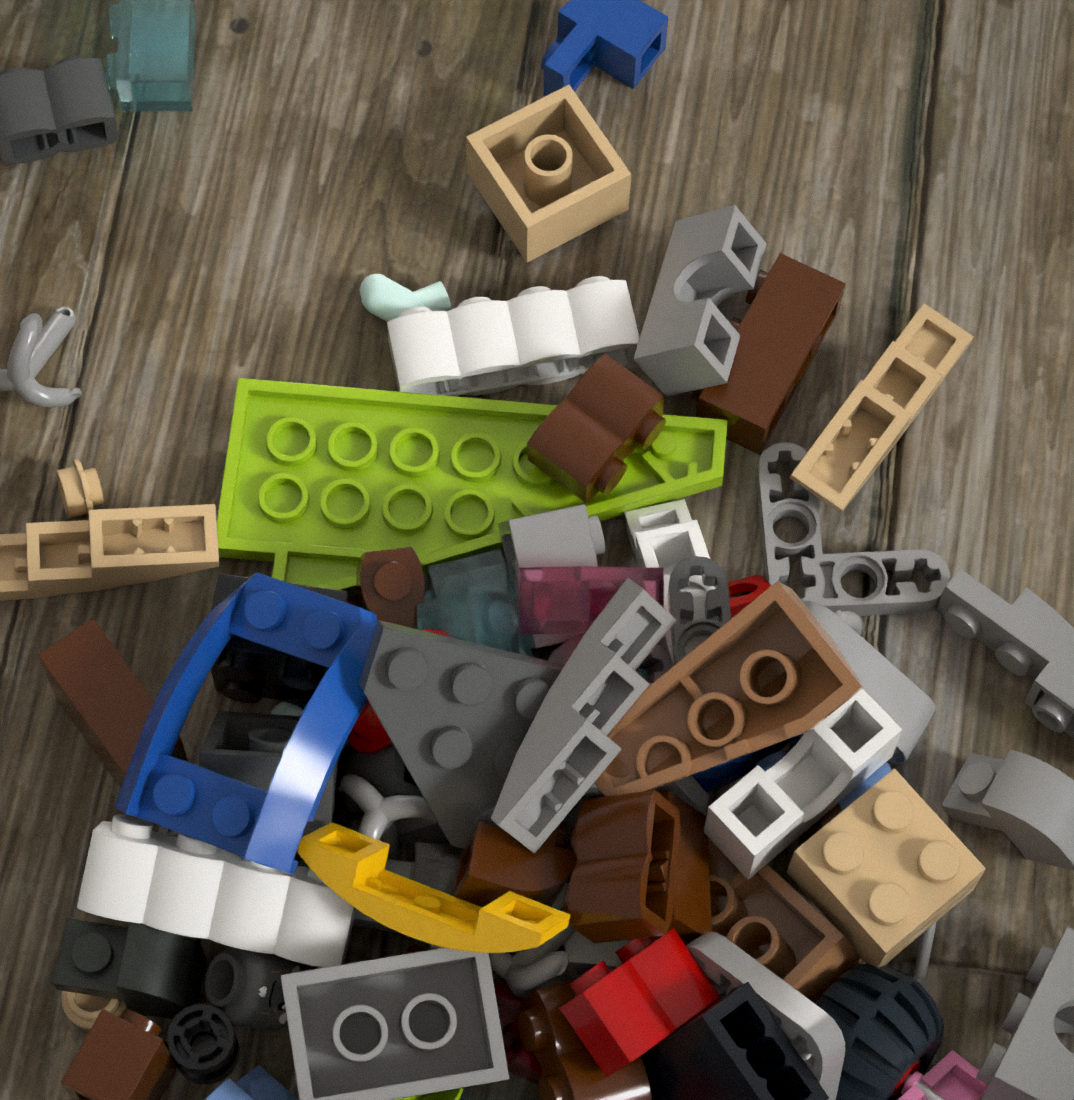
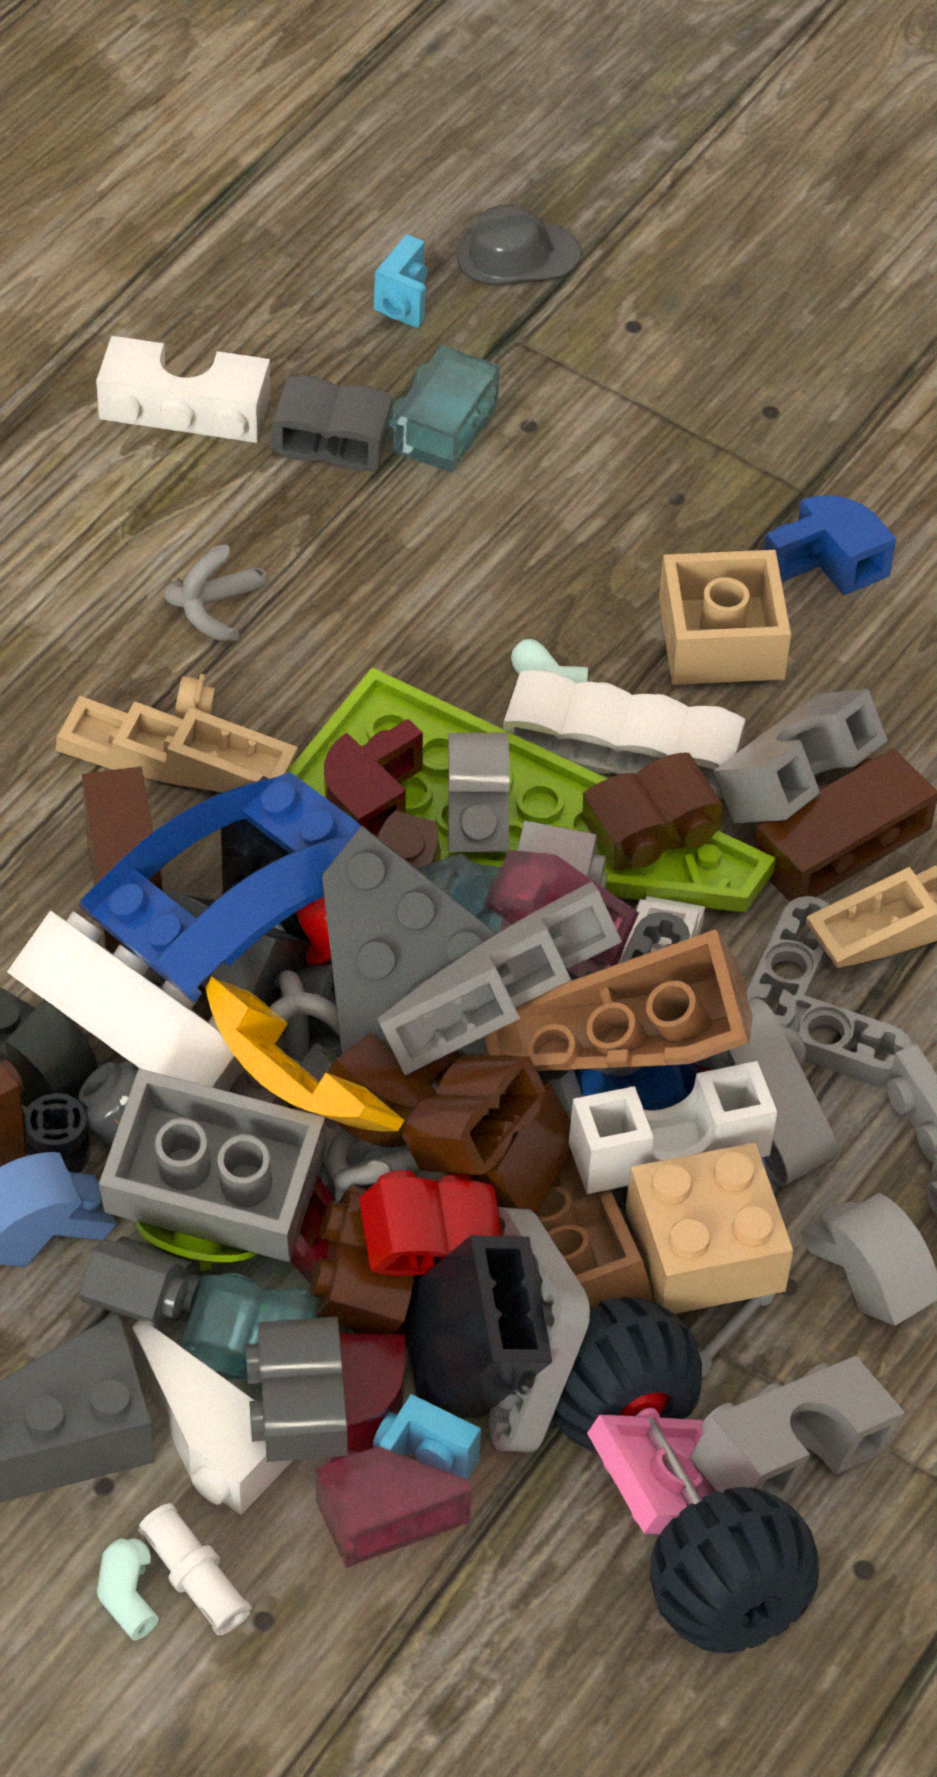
camera: 25 degrees right, 15 degrees down
none -> dark red brick [324,719,423,837]
none -> light grey brick [448,733,509,852]

